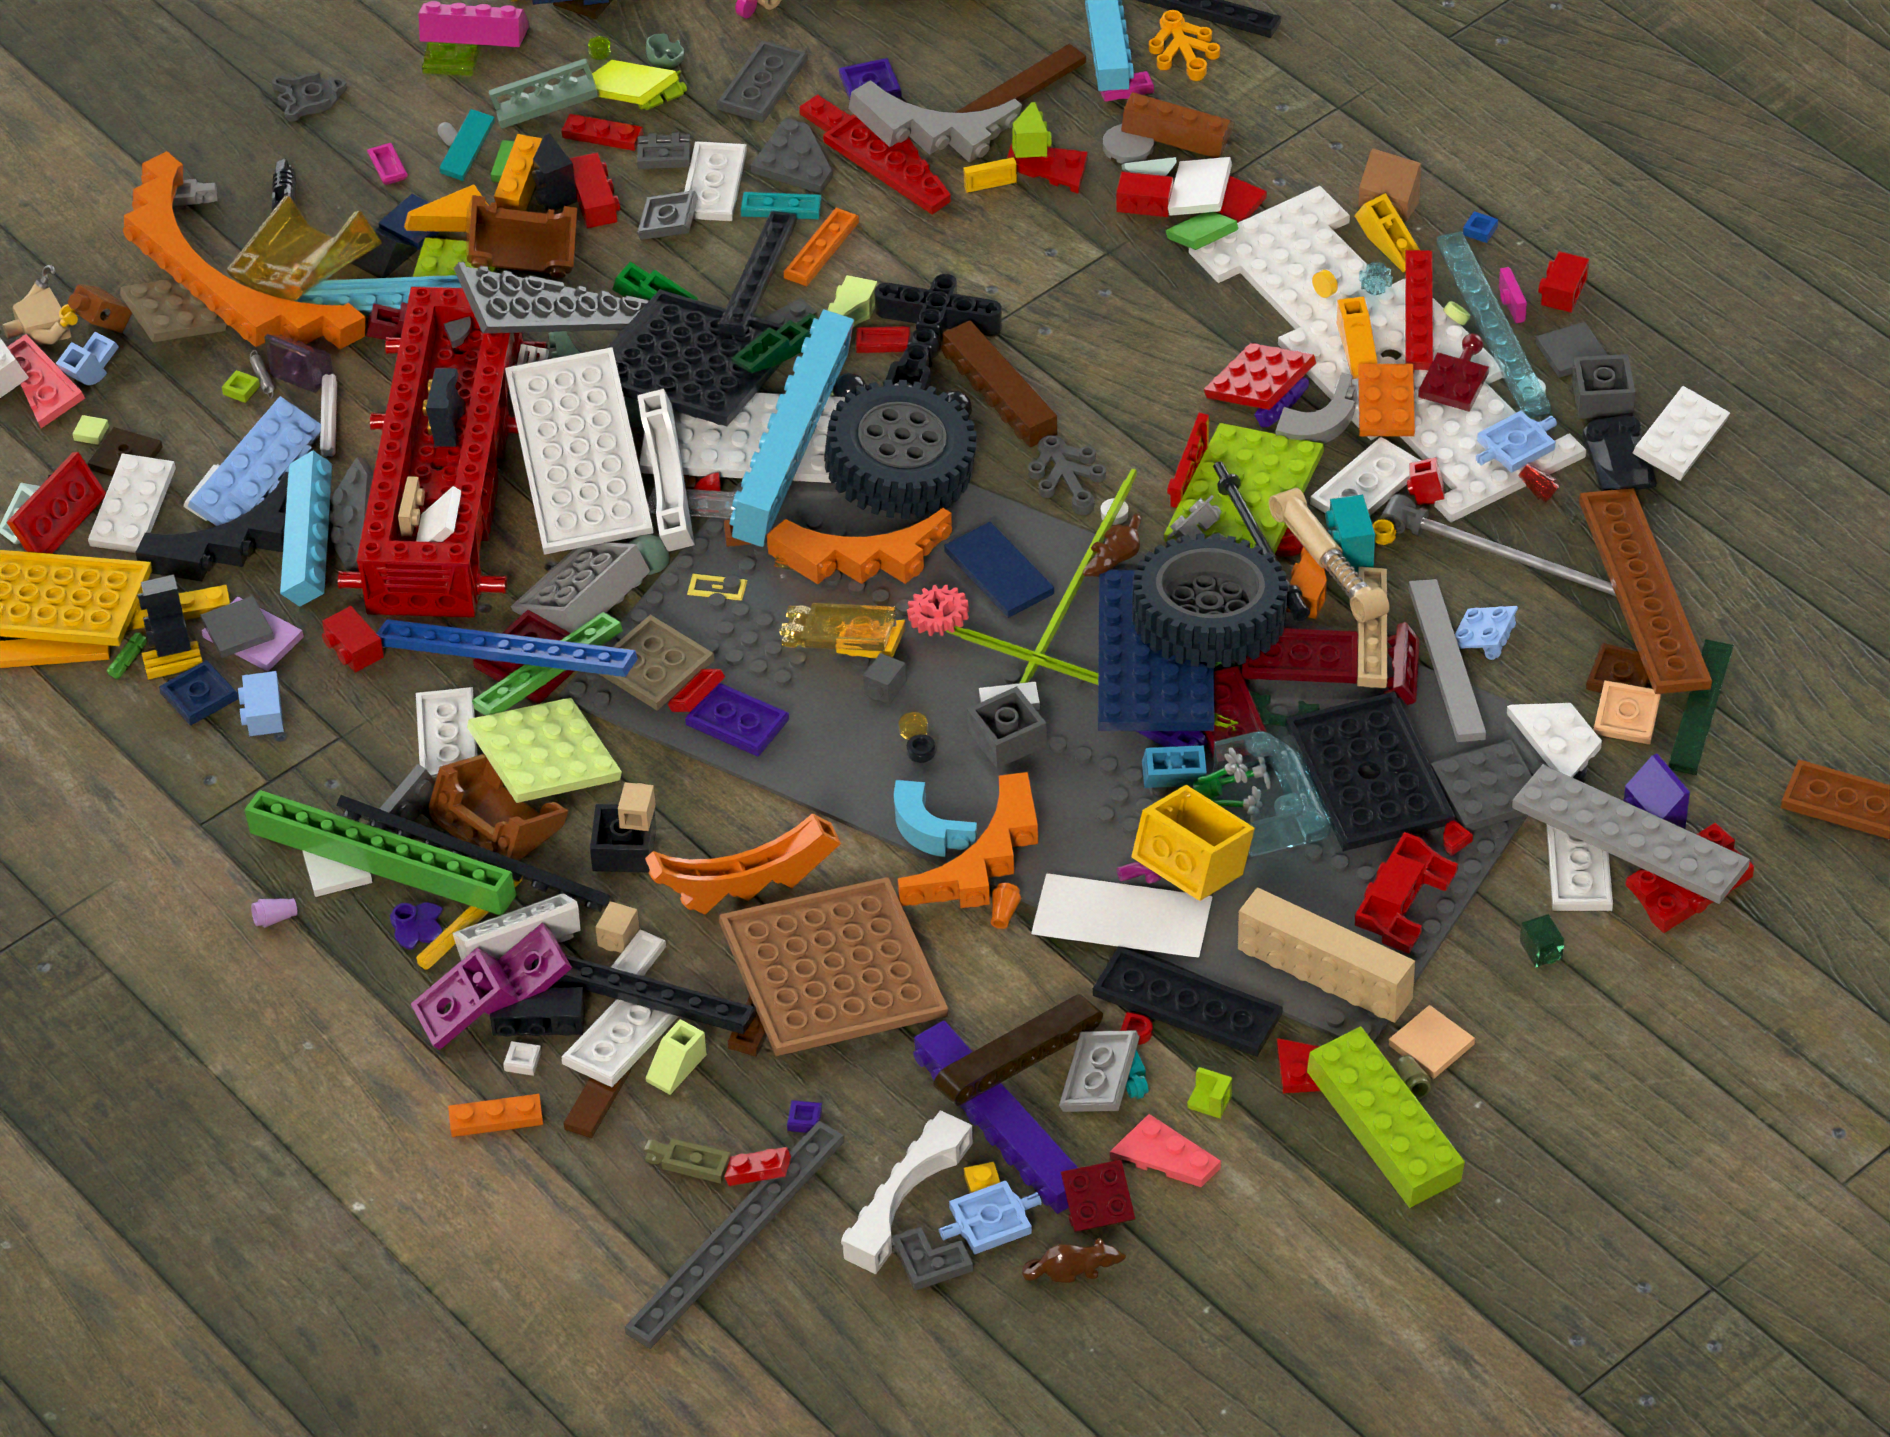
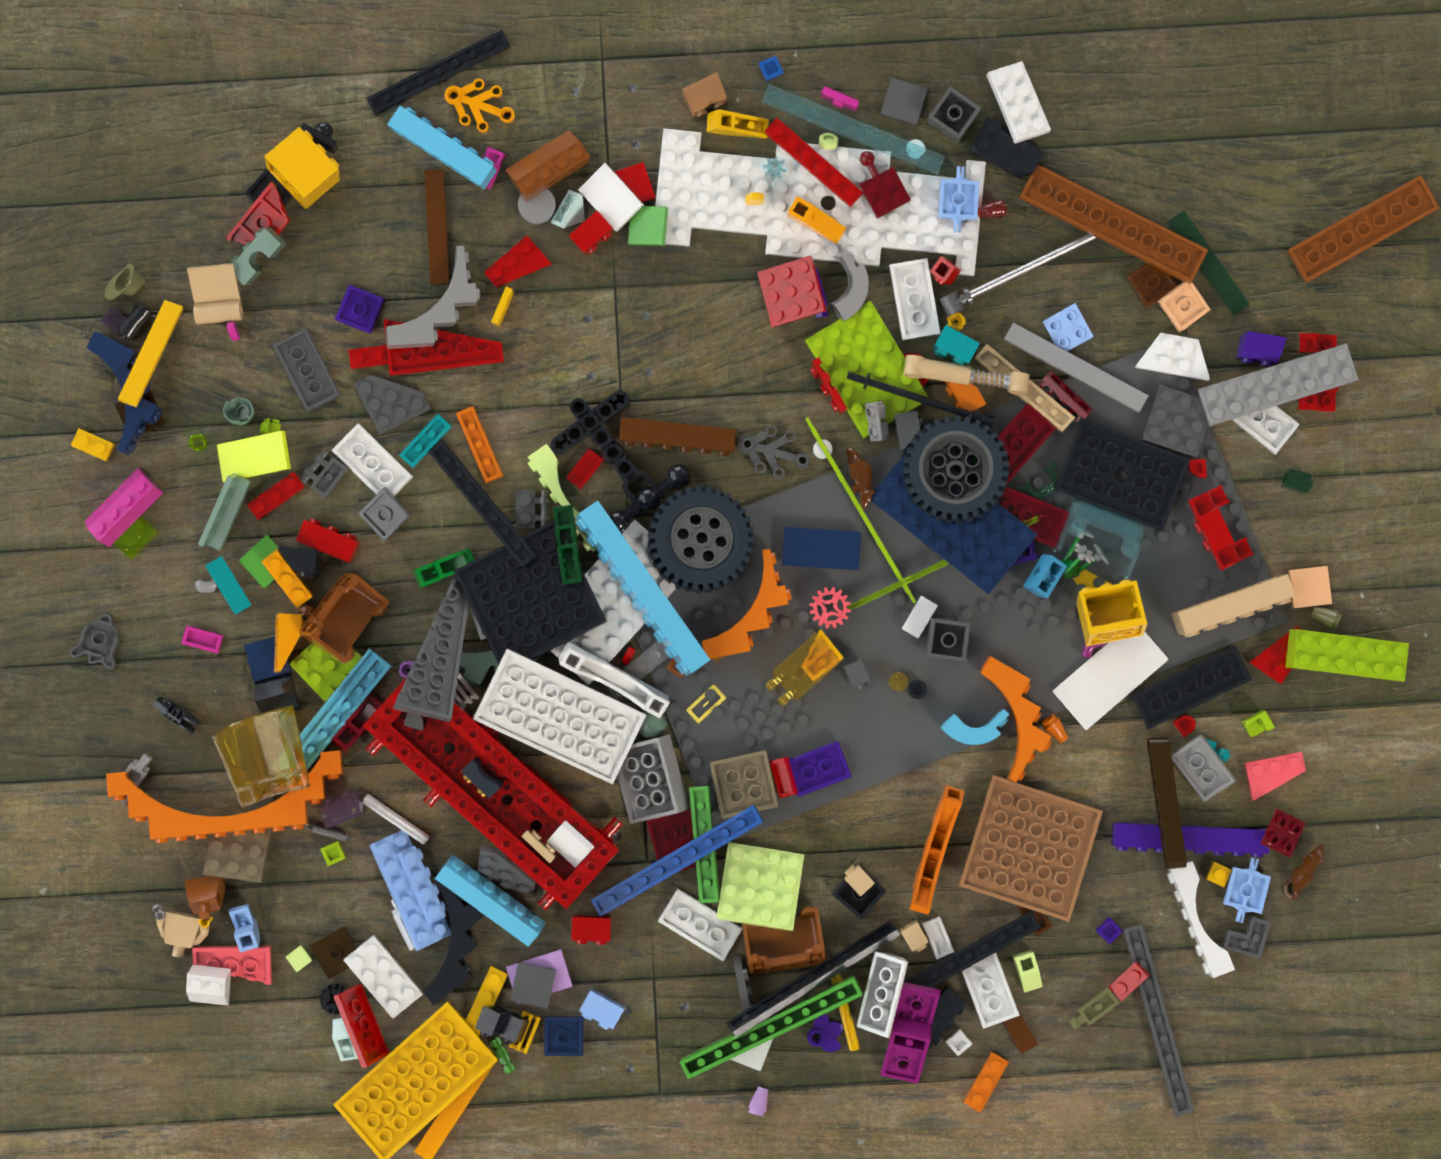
camera: 50 degrees left, 40 degrees up
lime slope [1012,102,1052,158] -> none
orange plate [1358,364,1415,436] -> none
red brick [1538,251,1589,313] -> none

